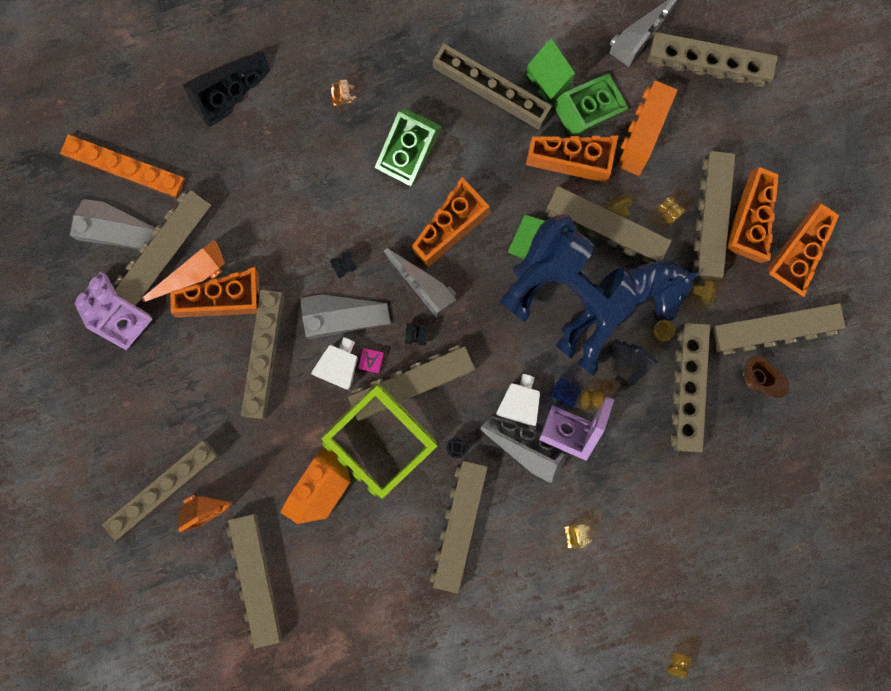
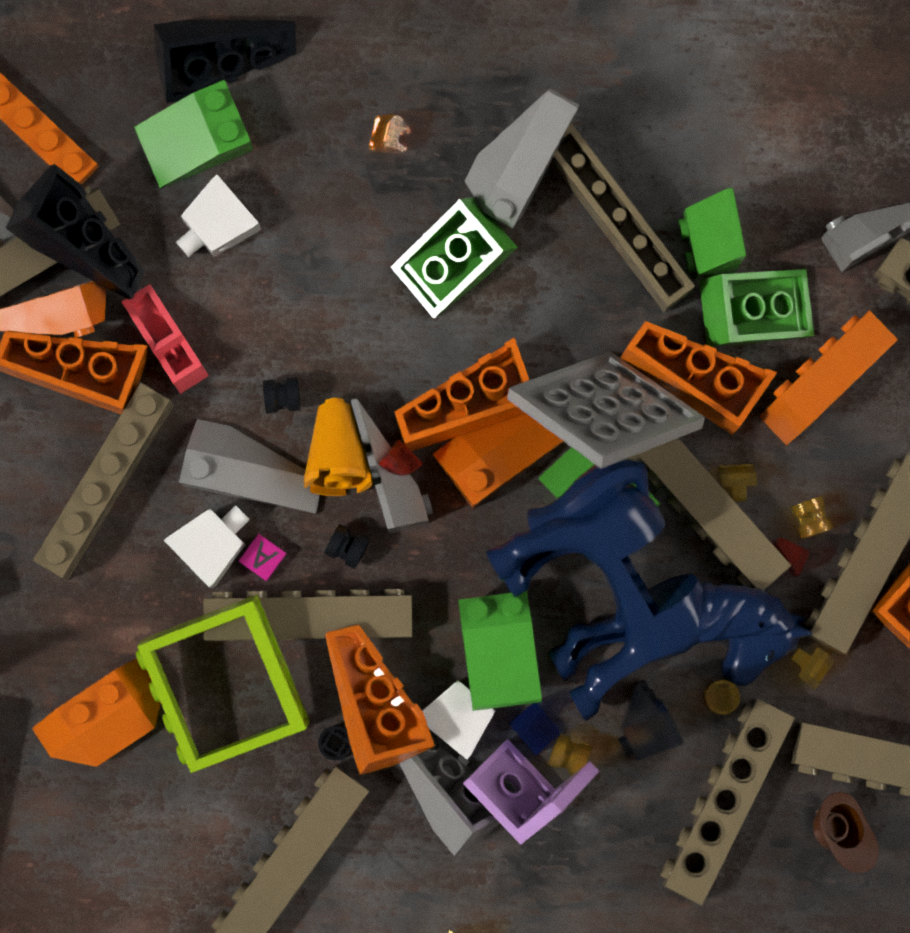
camera: 20 degrees right, 0 degrees up
none -> black wedge [6,164,145,300]
none -> coral slope [122,284,209,394]
none -> bright green slope [134,80,254,189]
none -> white torso [176,175,261,258]
none -> light orange cone [303,398,373,496]
none -> orange wedge [325,625,435,775]
none -> clear red tile [378,440,423,476]
none -> orange wedge [432,414,564,509]
none -> bright green slope [458,591,542,711]
none -> light grey wedge [465,88,580,229]
none -> light grey plate [507,351,705,468]
none -> clear red slope [773,537,810,577]

